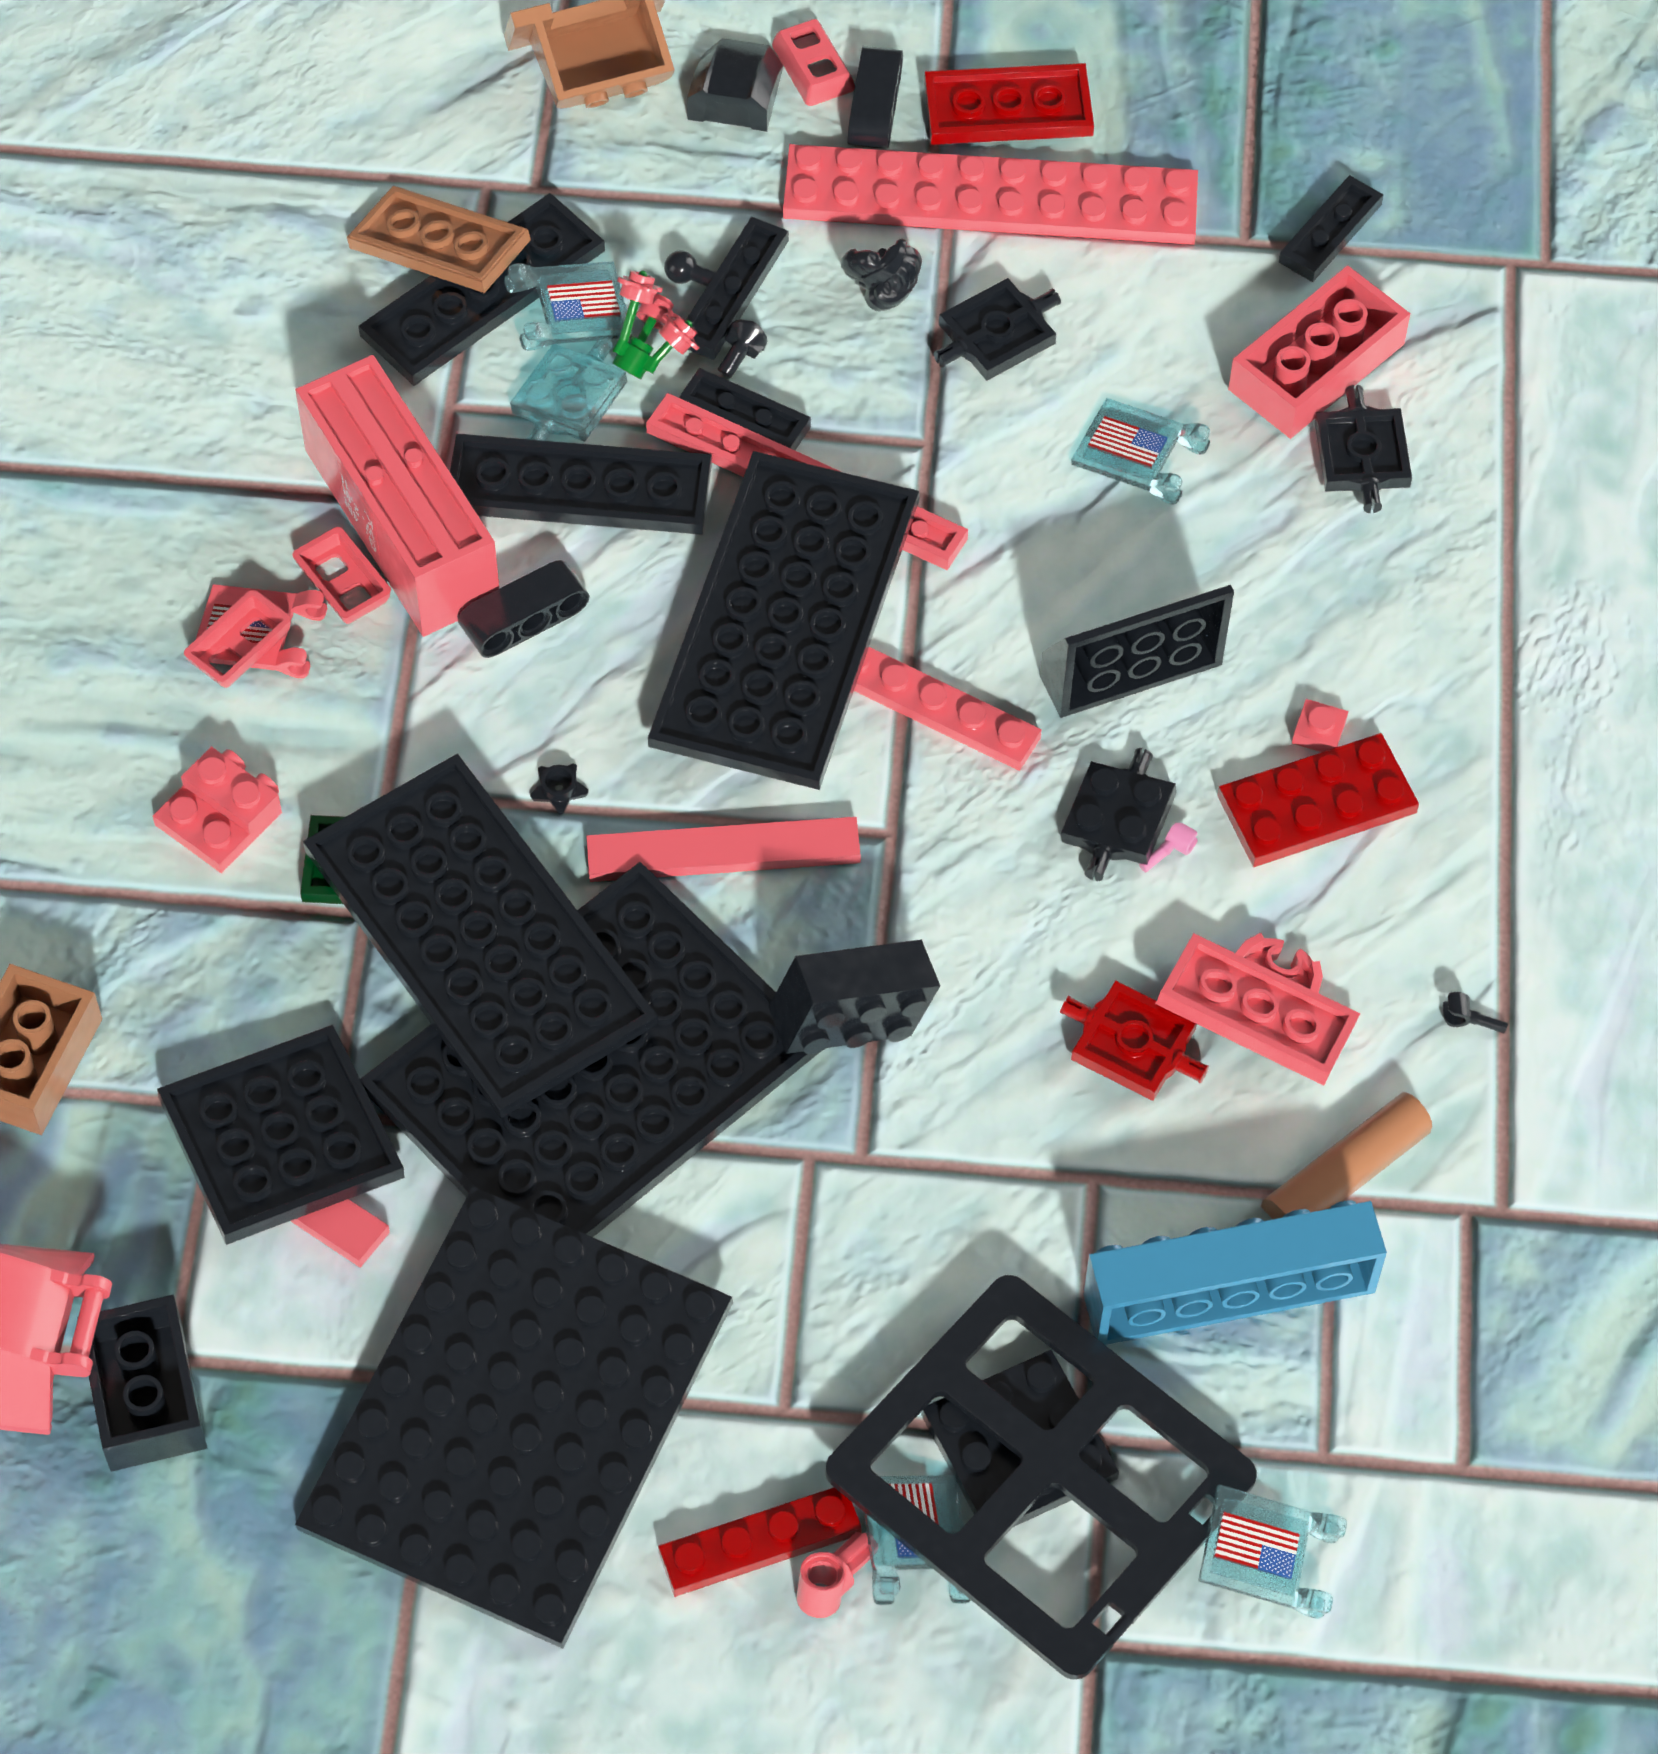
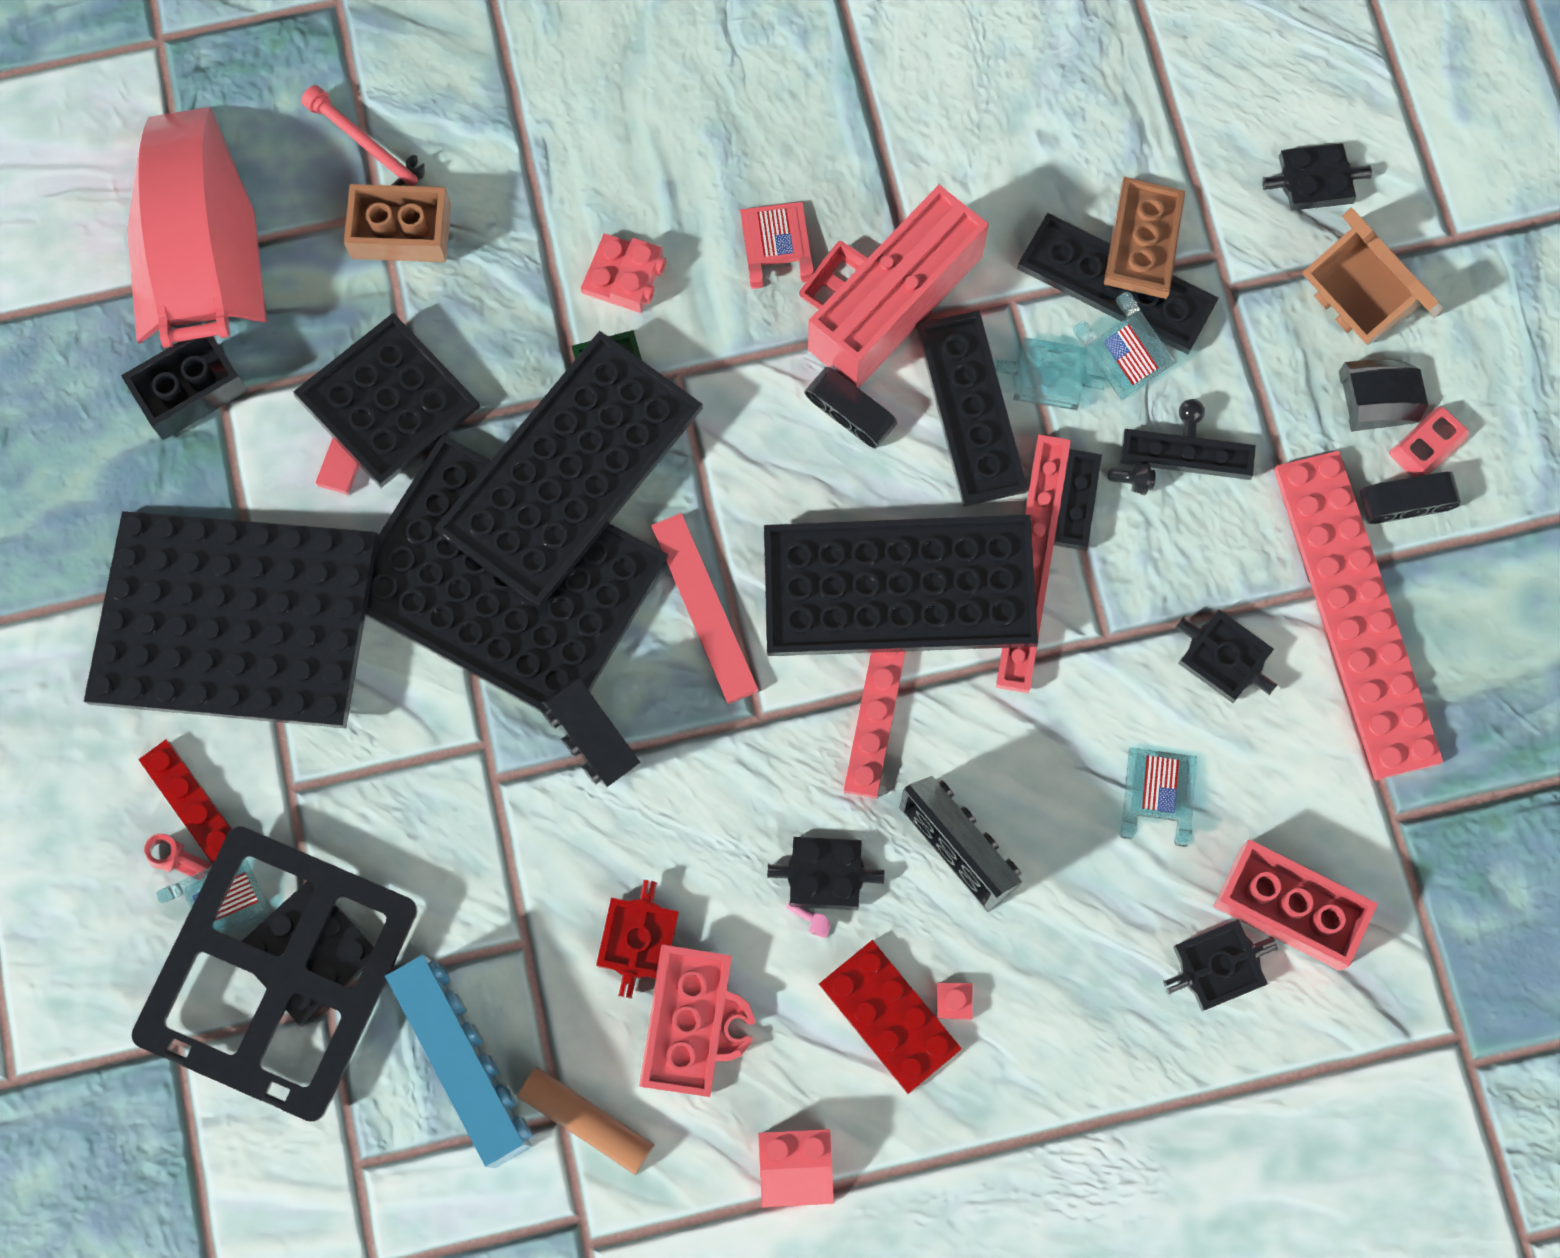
camera: 75 degrees right, 15 degrees up
coral piece [184,590,291,688] -> none
black plate [530,763,589,814] -> none
plant [612,270,700,380] -> none
black hair [841,239,922,311] -> none
red plate [924,63,1094,145] -> none
clear light blue flag [1198,1485,1347,1619] -> none
black plate [1279,175,1384,282] -> none
black hand [1443,992,1508,1034] -> none
none -> coral slope [758,1129,834,1207]
none -> black plate [1262,143,1372,211]

